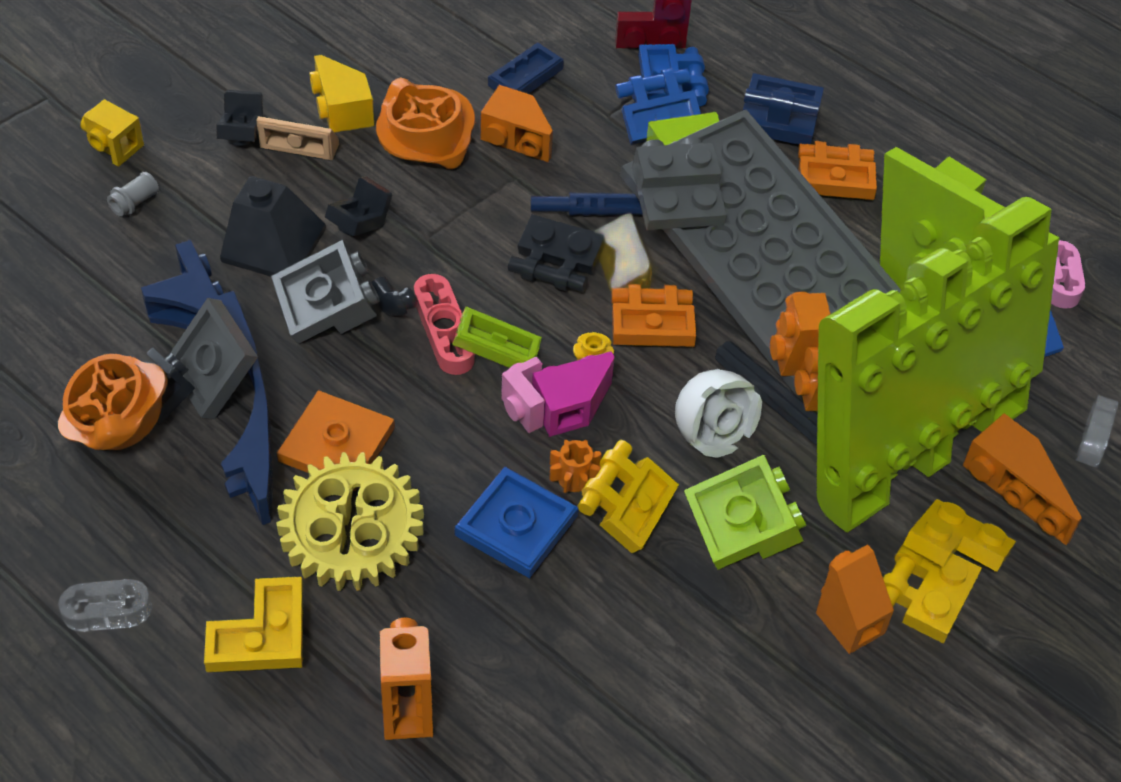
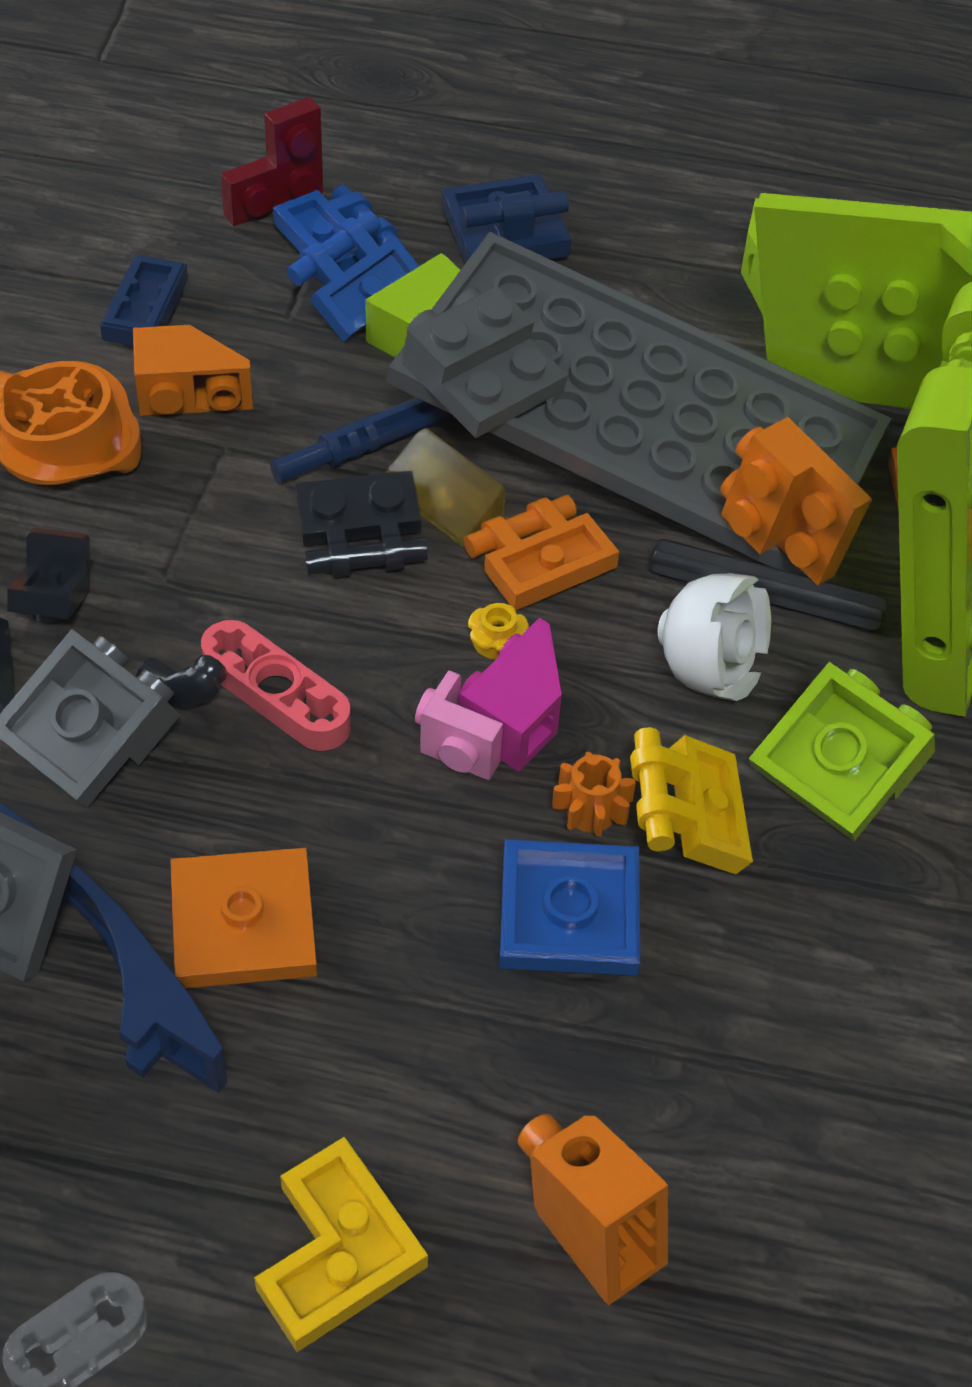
camera: 30 degrees left, 0 degrees up
light yellow gear [276,452,424,591] -> none
lime tile [453,307,542,368] -> none
orange plate [798,141,877,200] -> none

